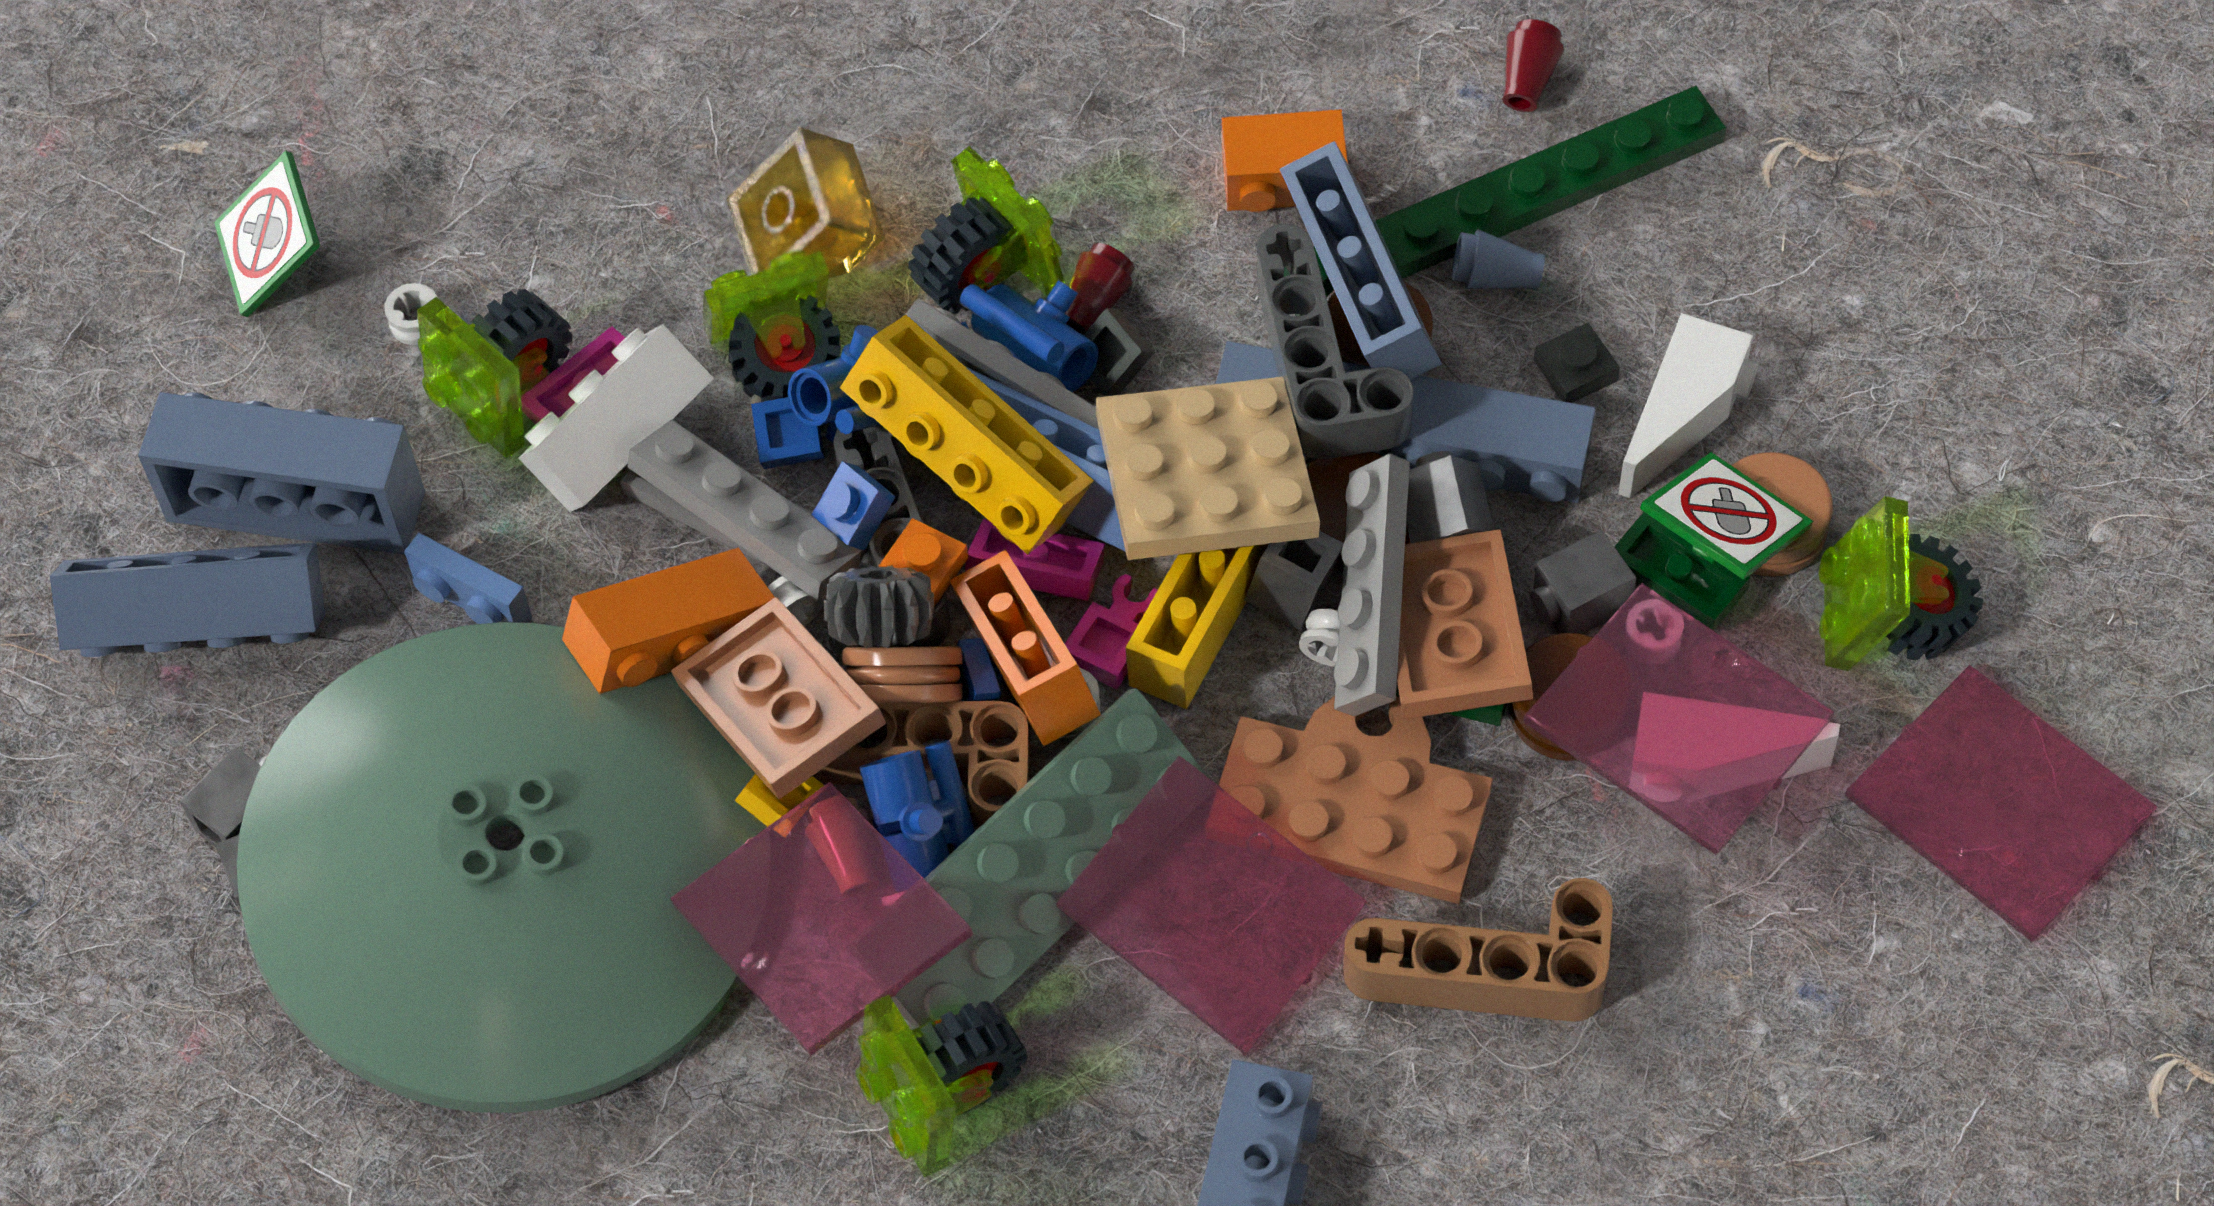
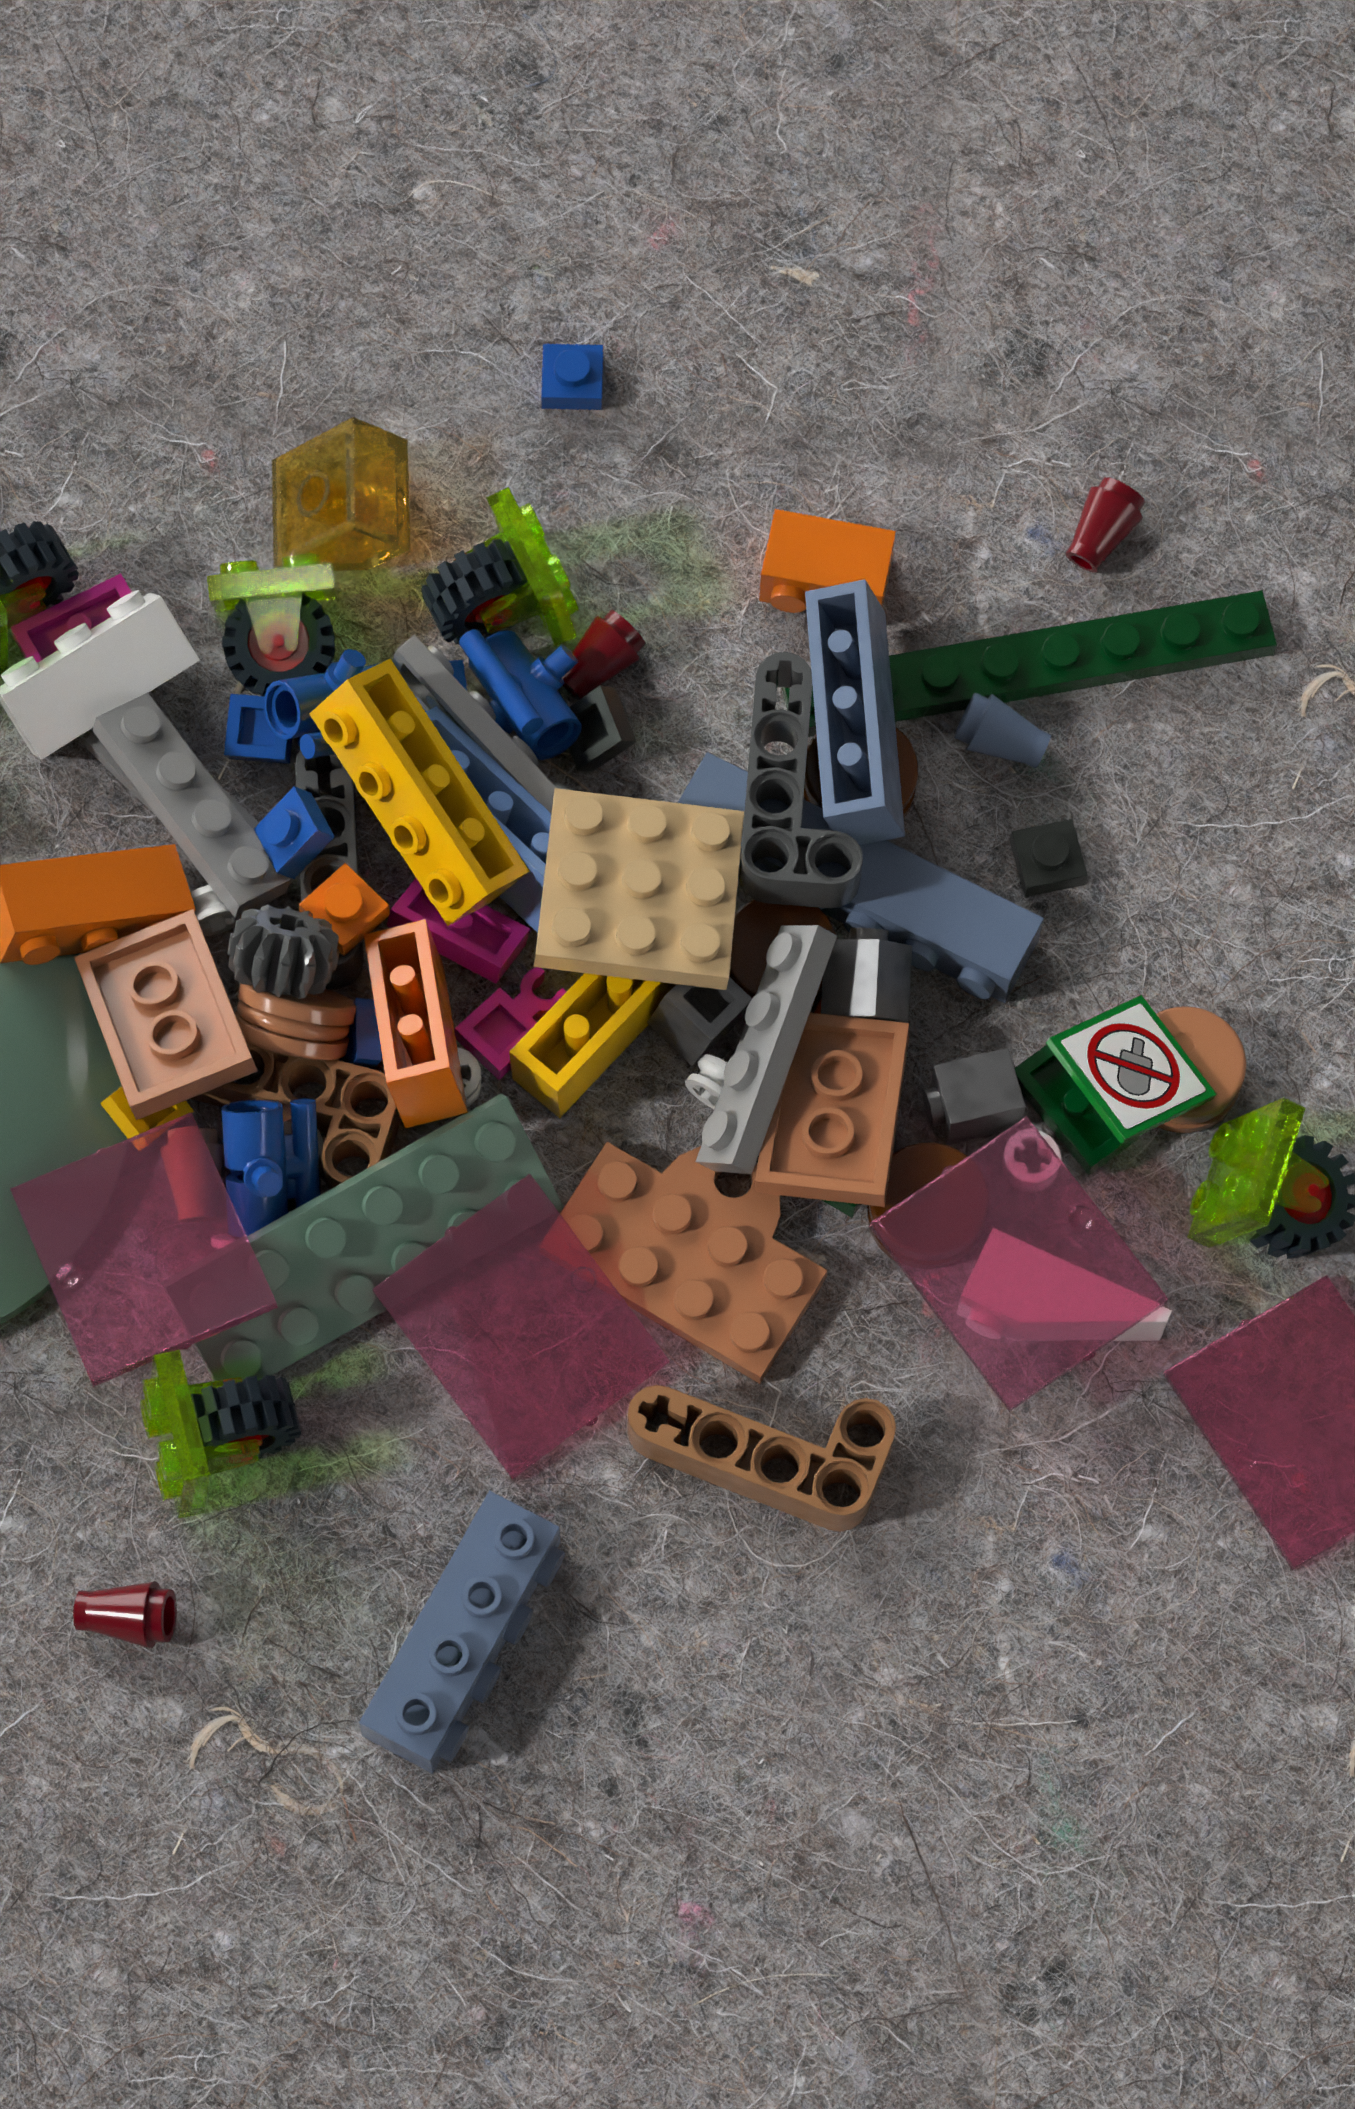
camera: 10 degrees right, 10 degrees up
white slope [1618,313,1758,498] -> none
none -> blue plate [541,344,603,410]

